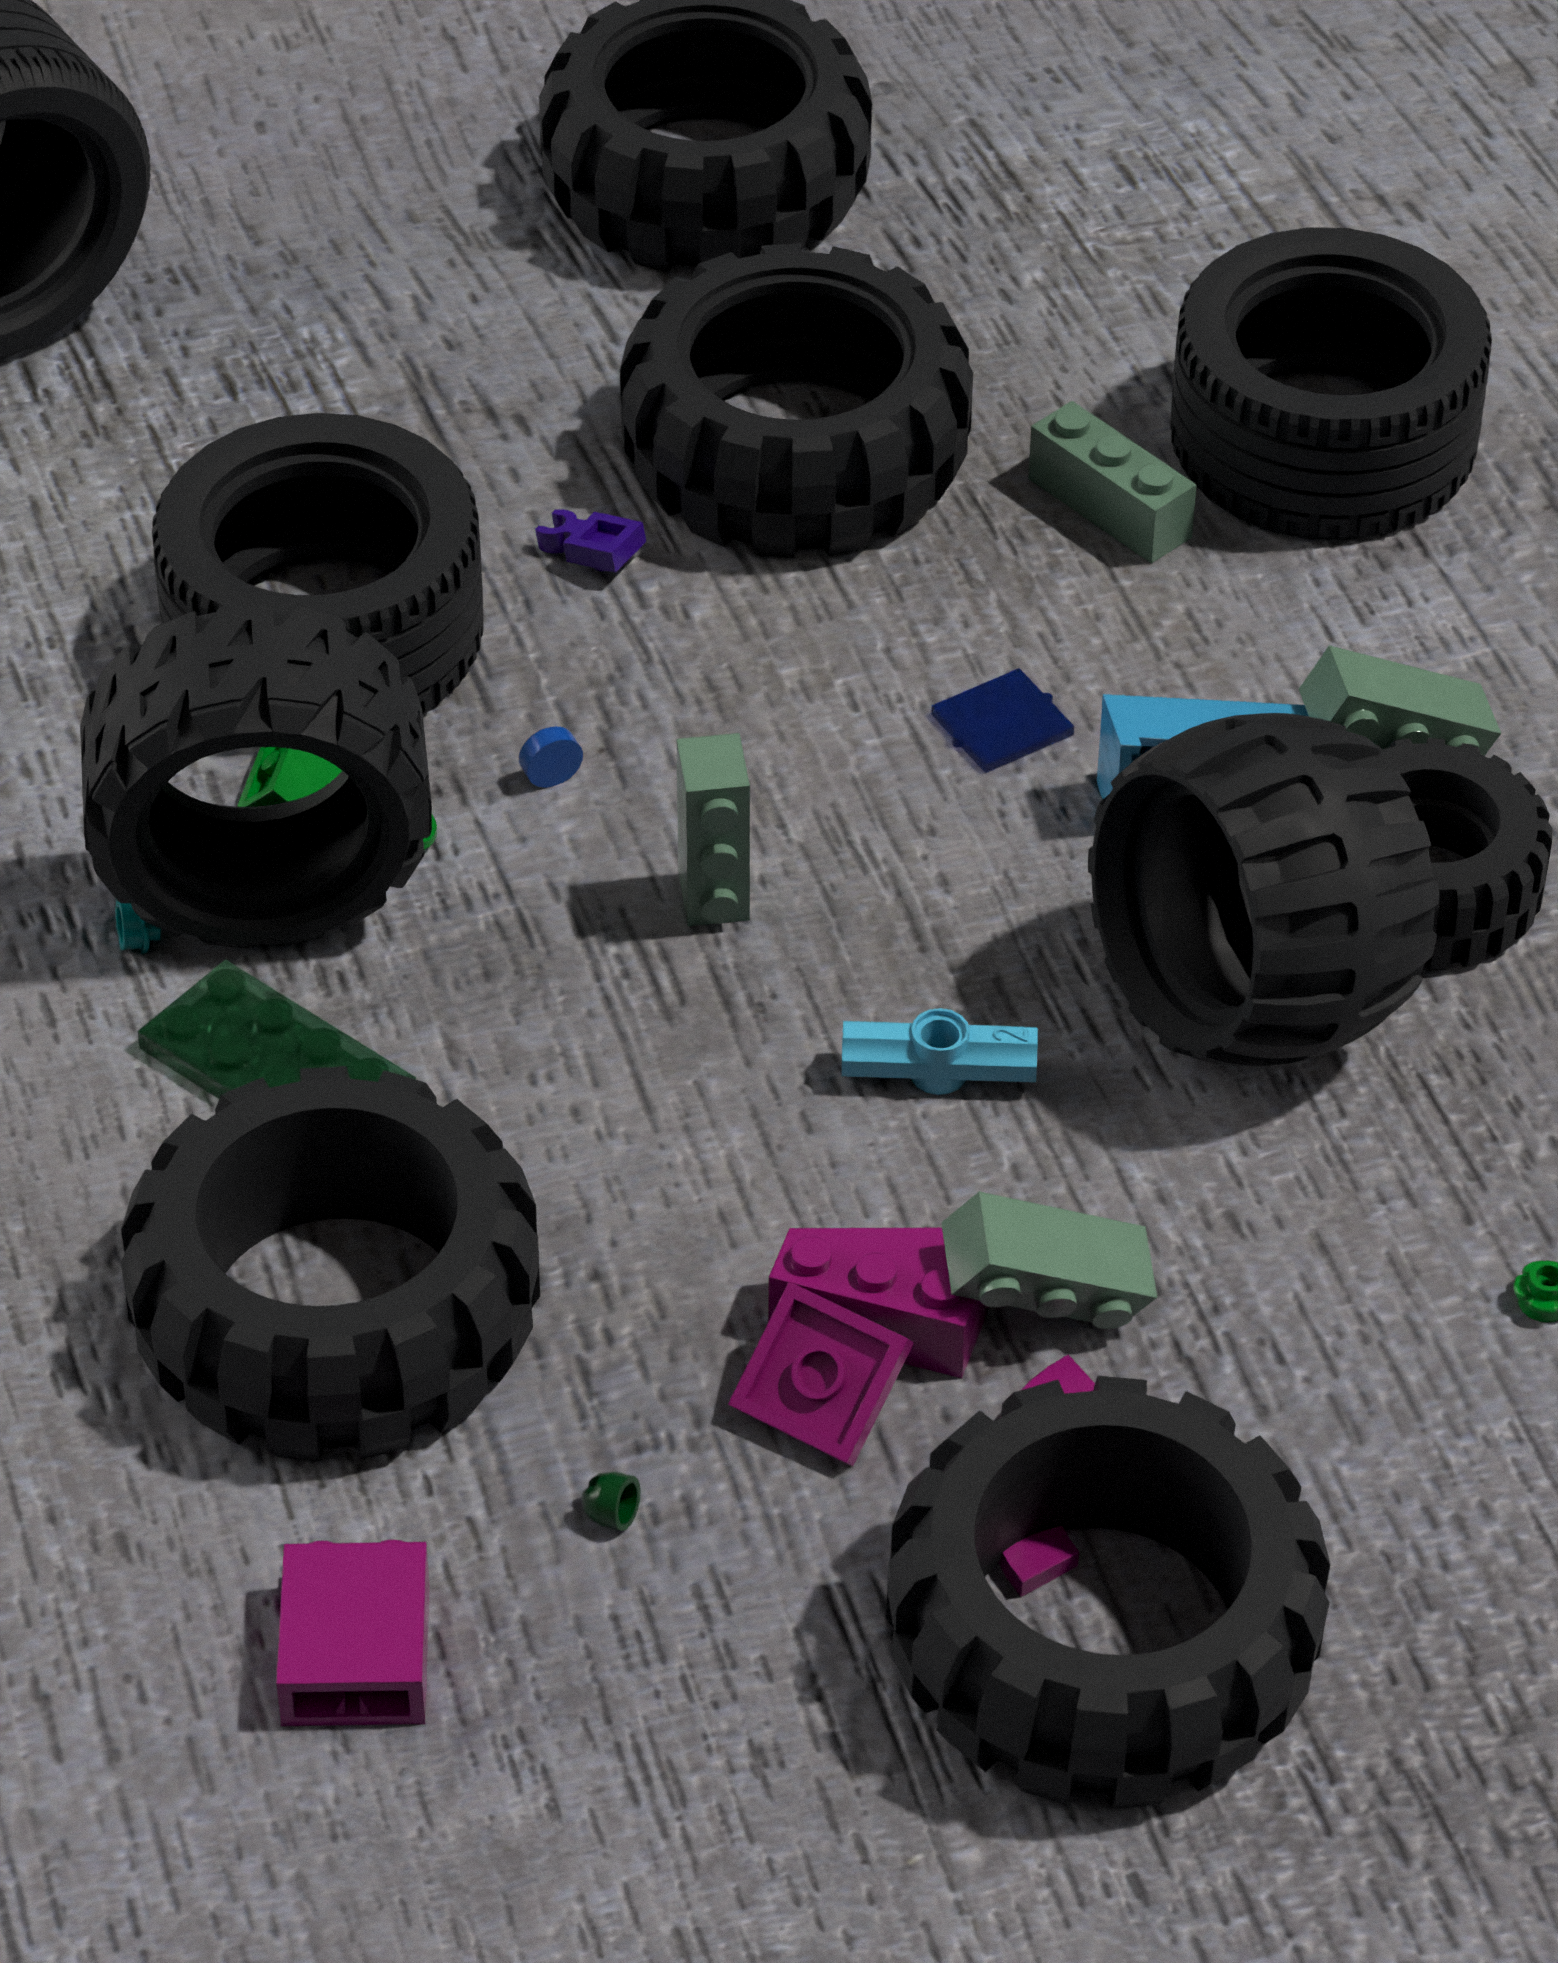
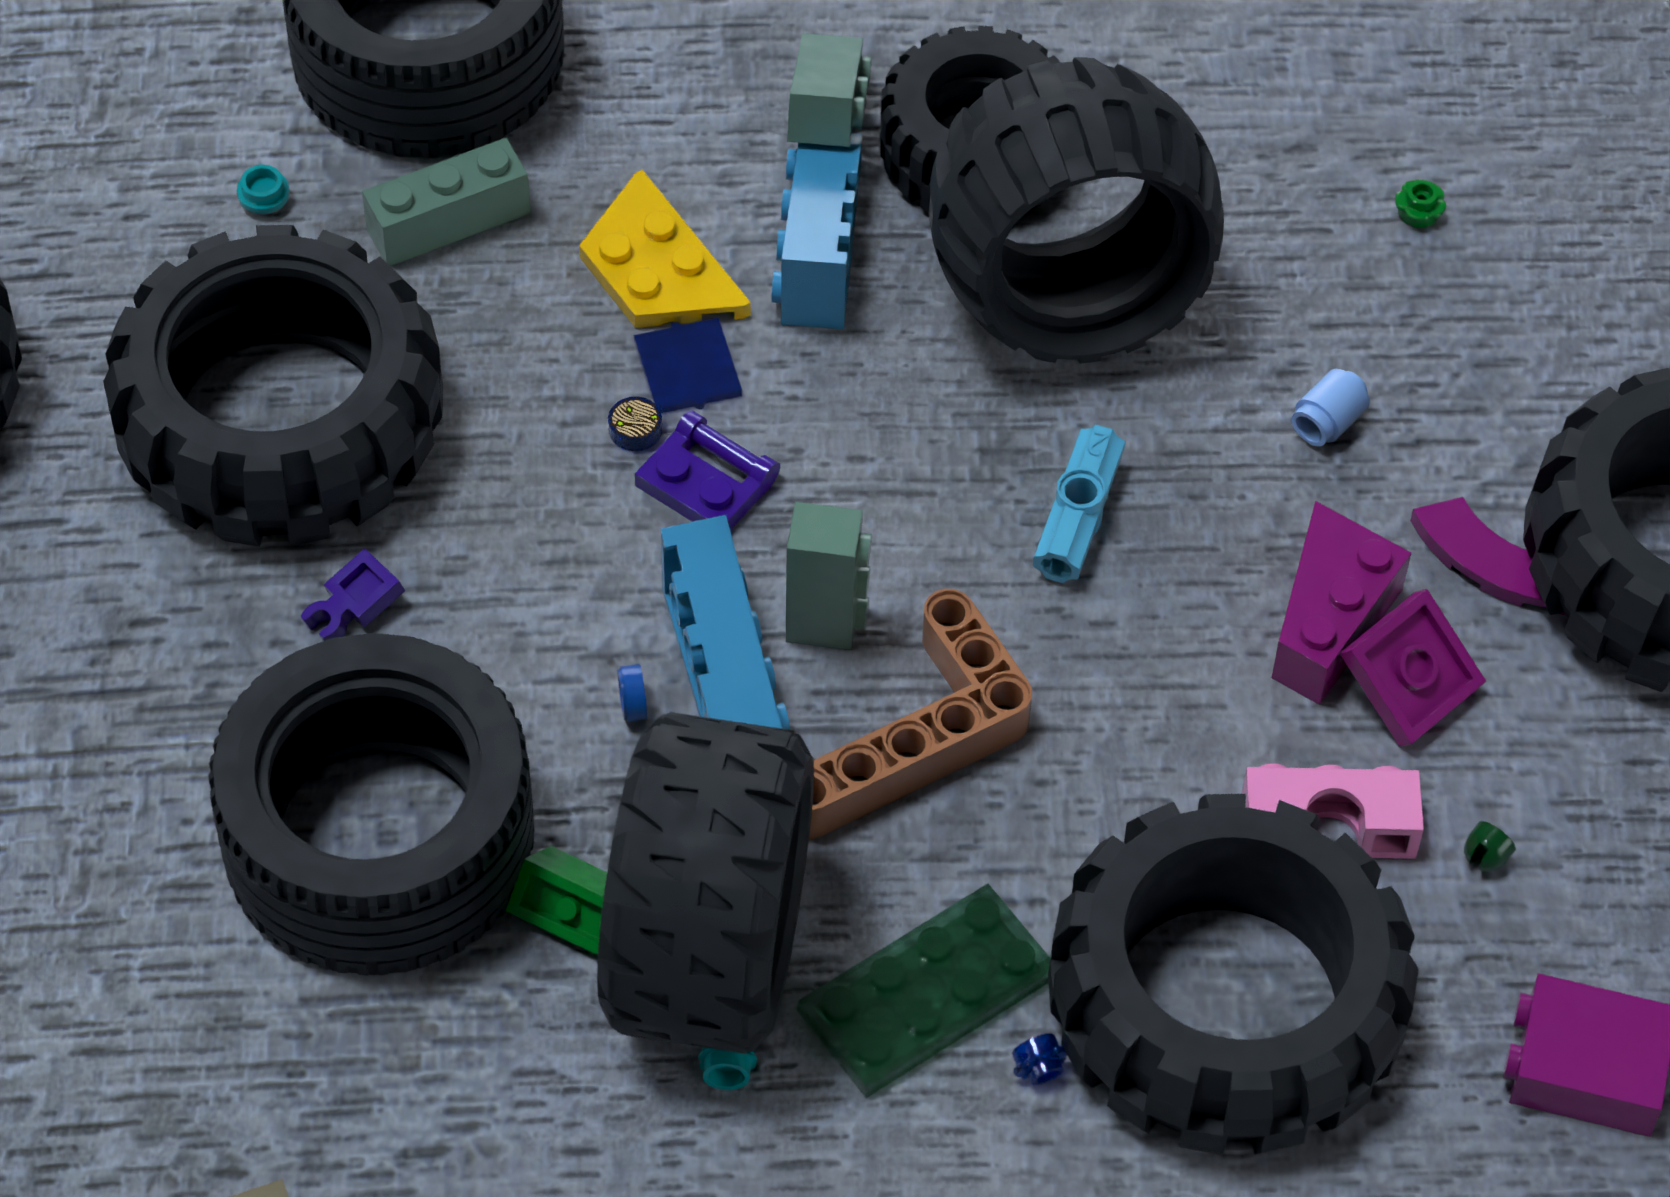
camera: 75 degrees left, 10 degrees up
sand green brick [941,1191,1157,1329] -> none
none -> teal plate [237,164,290,214]
none -> yellow wing [579,170,751,328]
none -> tile [608,396,662,451]
none -> dark purple plate [635,410,781,530]
none -> dark azure wedge [660,515,790,730]
none -> nougat beam [809,588,1032,840]
none -> bright pink arch [1242,763,1424,859]
none -> light blue brick [1291,369,1370,446]

